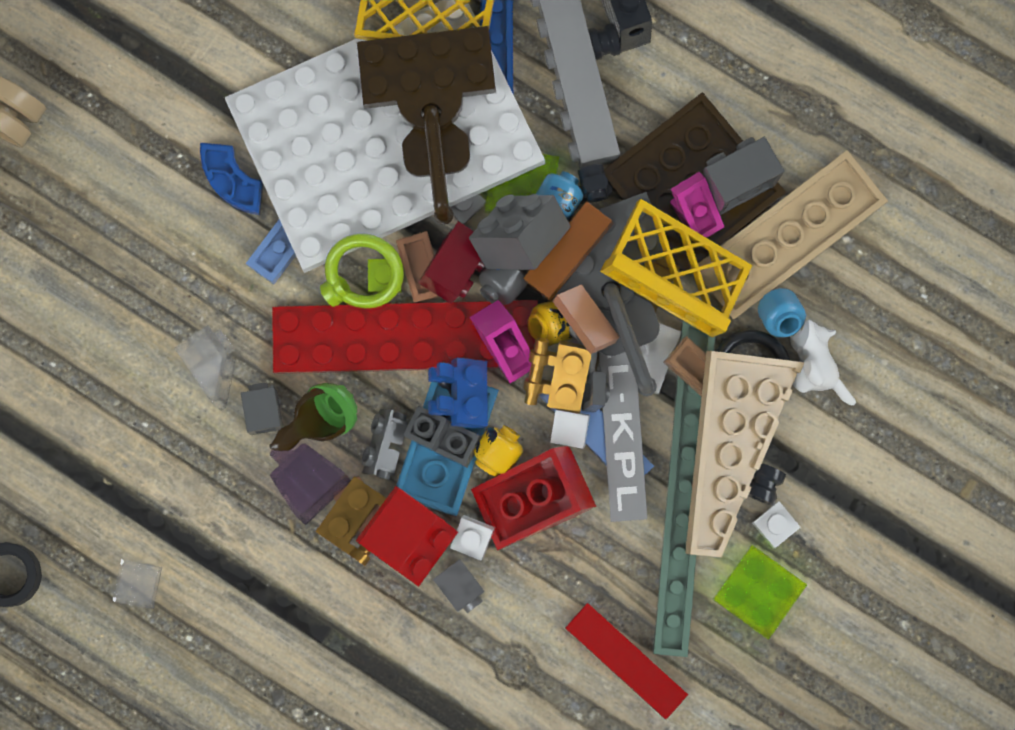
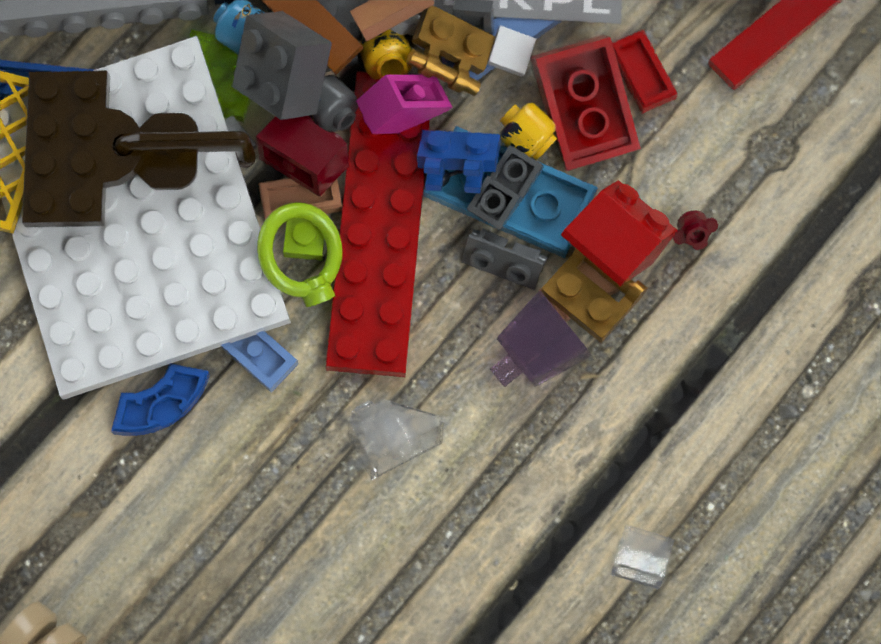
camera: 80 degrees left, 10 degrees down
dark grey brick [241,383,283,435] -> none
piece [269,383,357,451] -> none
flat silver brick [433,559,485,613] -> none
white plate [450,515,495,561] -> none
none -> red tile [612,30,678,114]
none -> dark red plate [673,210,718,250]

